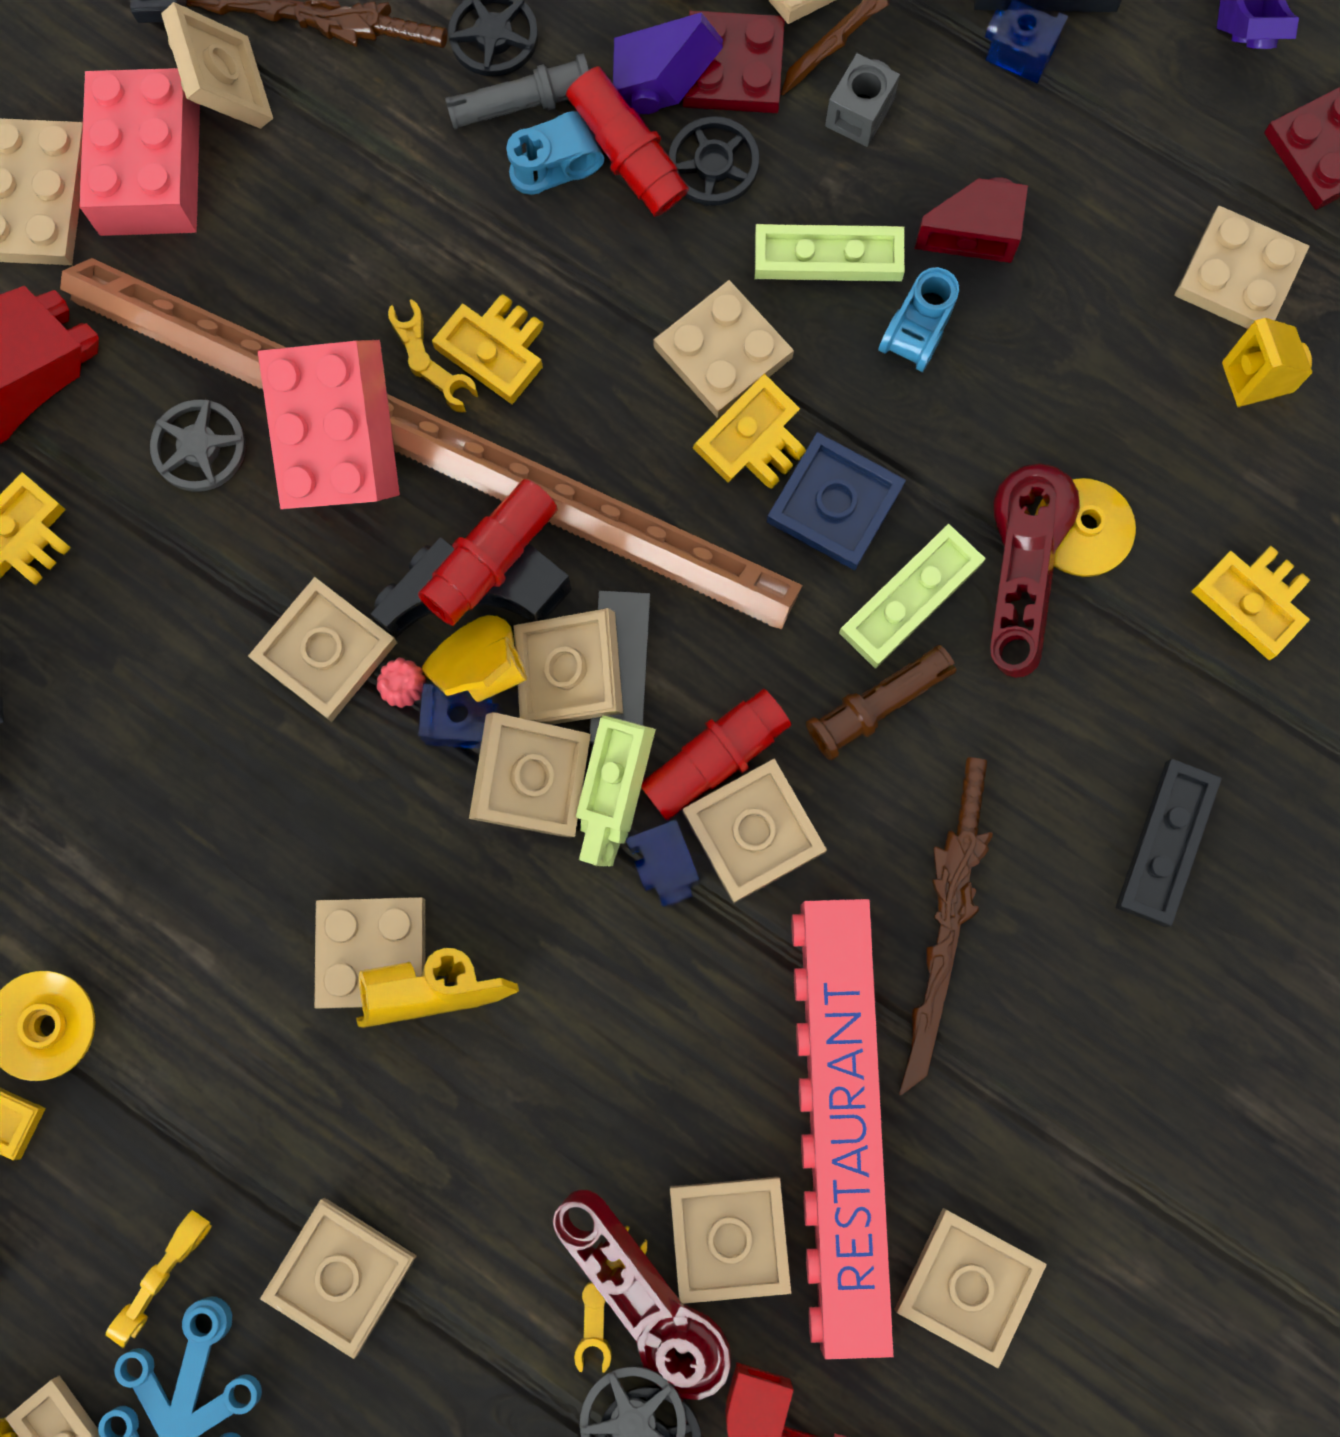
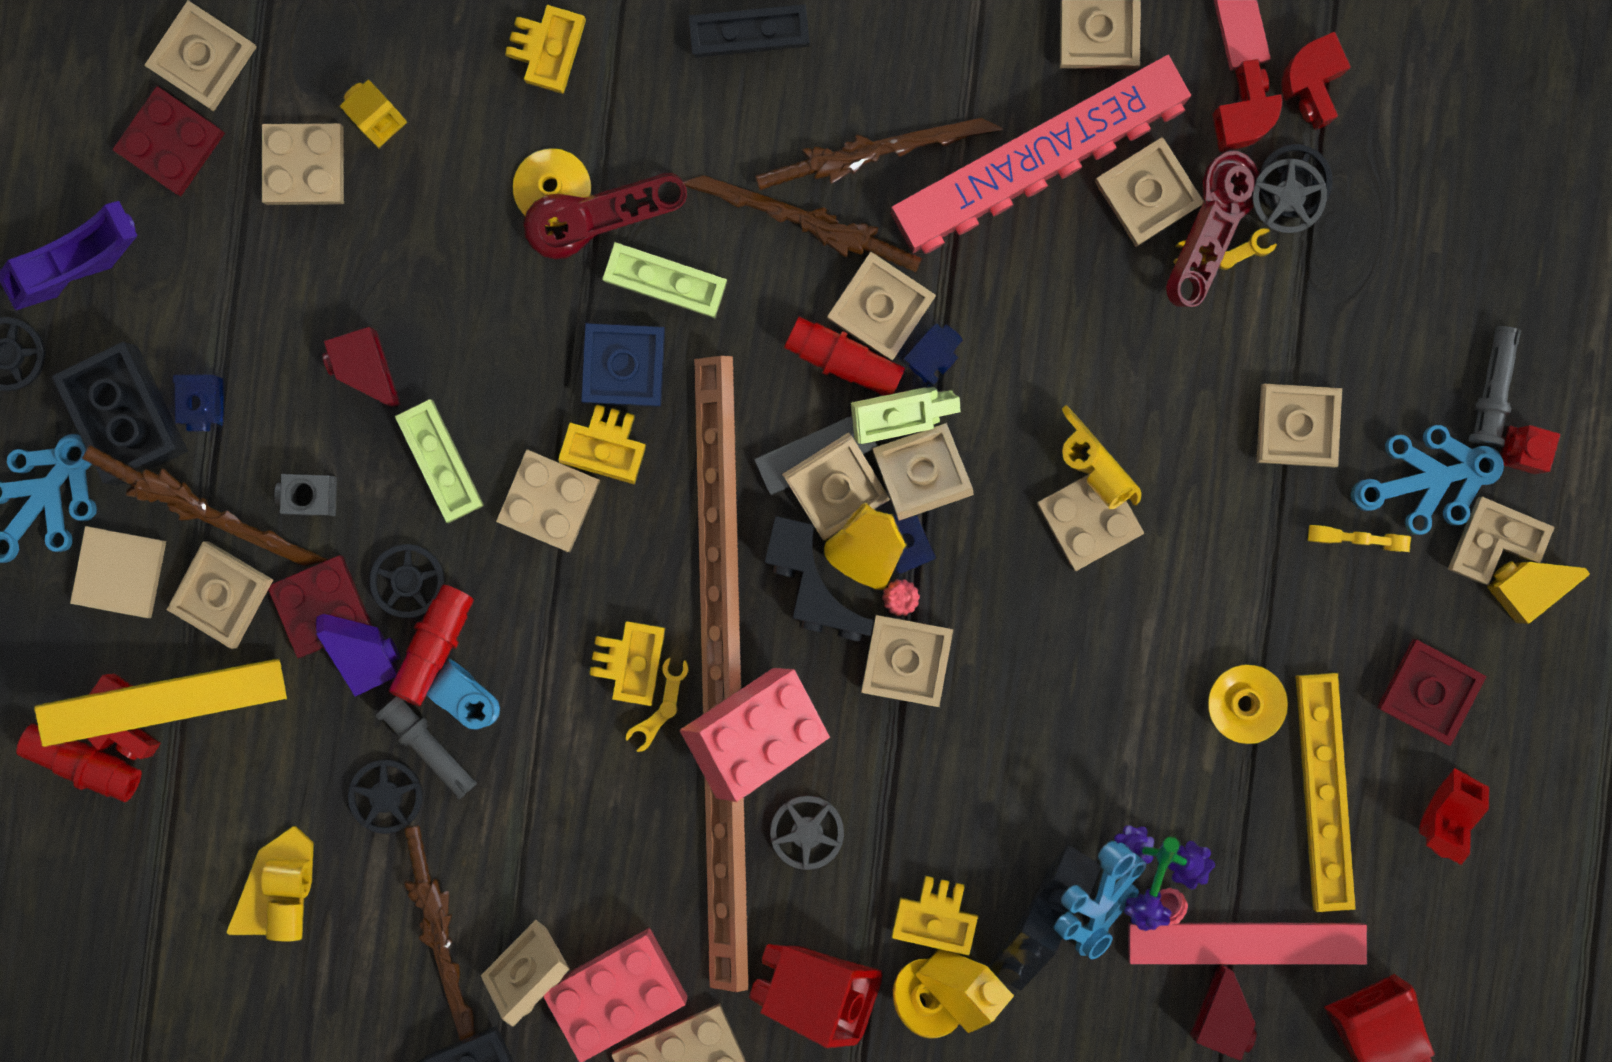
camera: 120 degrees left, 10 degrees up
red piece [418,479,558,626] -> none
reddish brown pin [806,645,957,760] -> none
dark azure piece [878,267,959,372] -> none
none -> reddish brown sword [683,175,922,273]

